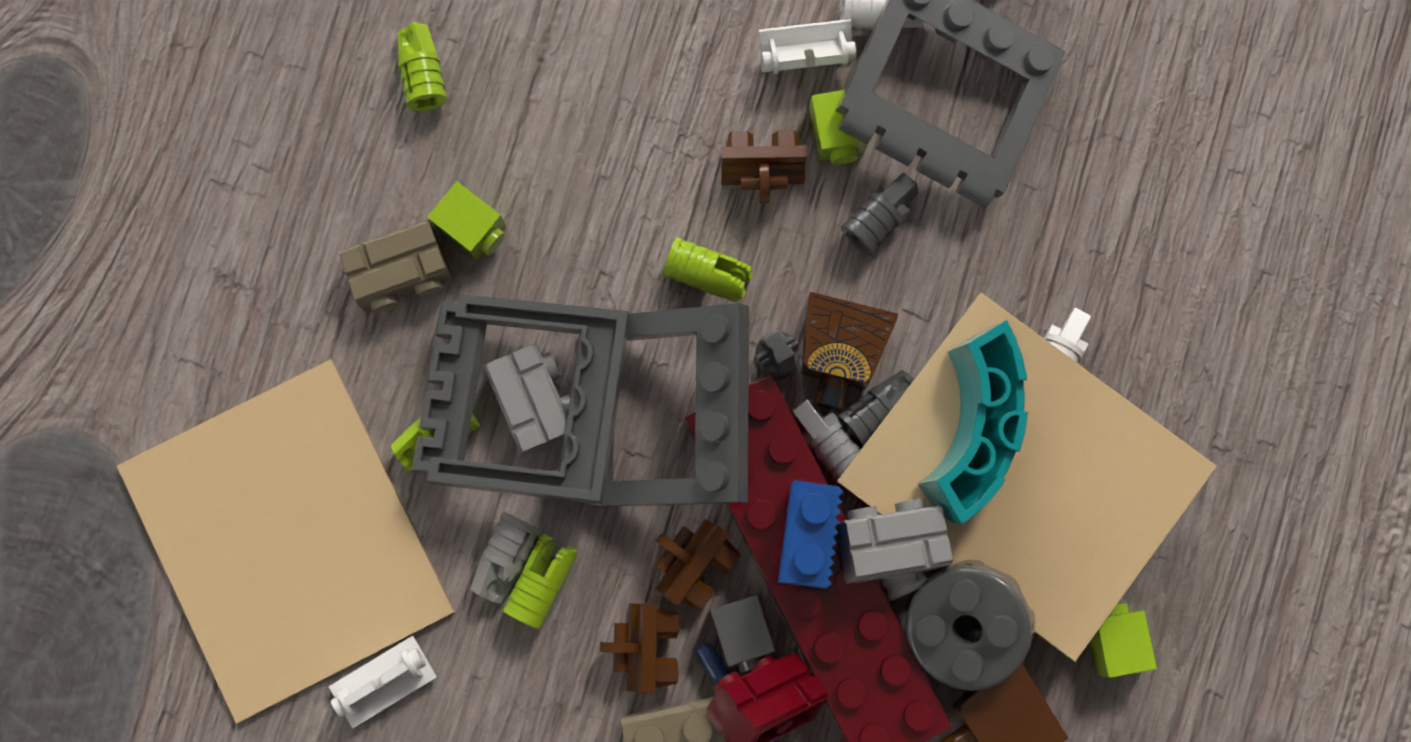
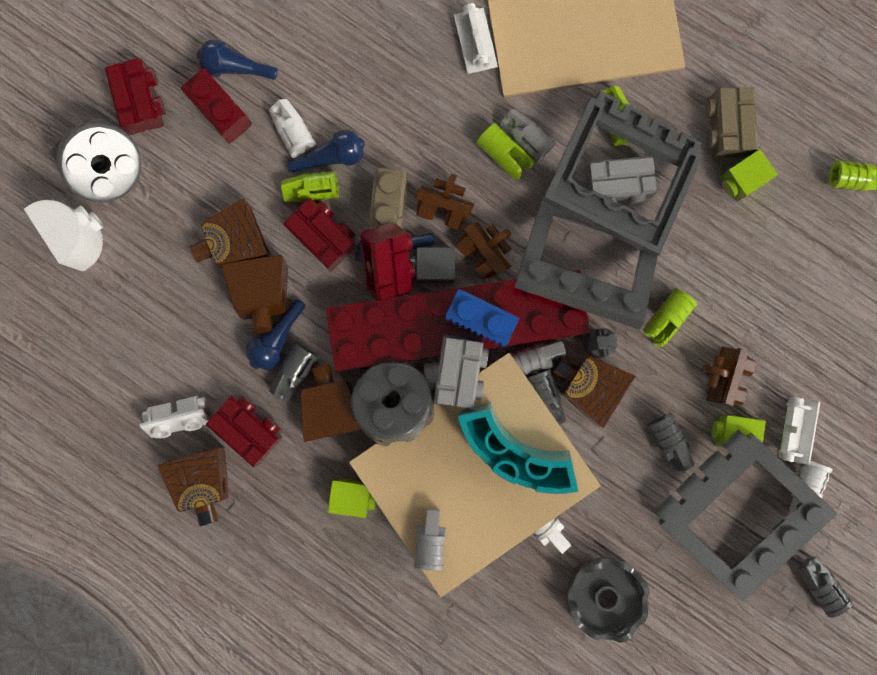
camera: 110 degrees right, 5 degrees up
none -> light grey hinge [414,508,447,570]
none -> dark grey plate [567,557,650,642]

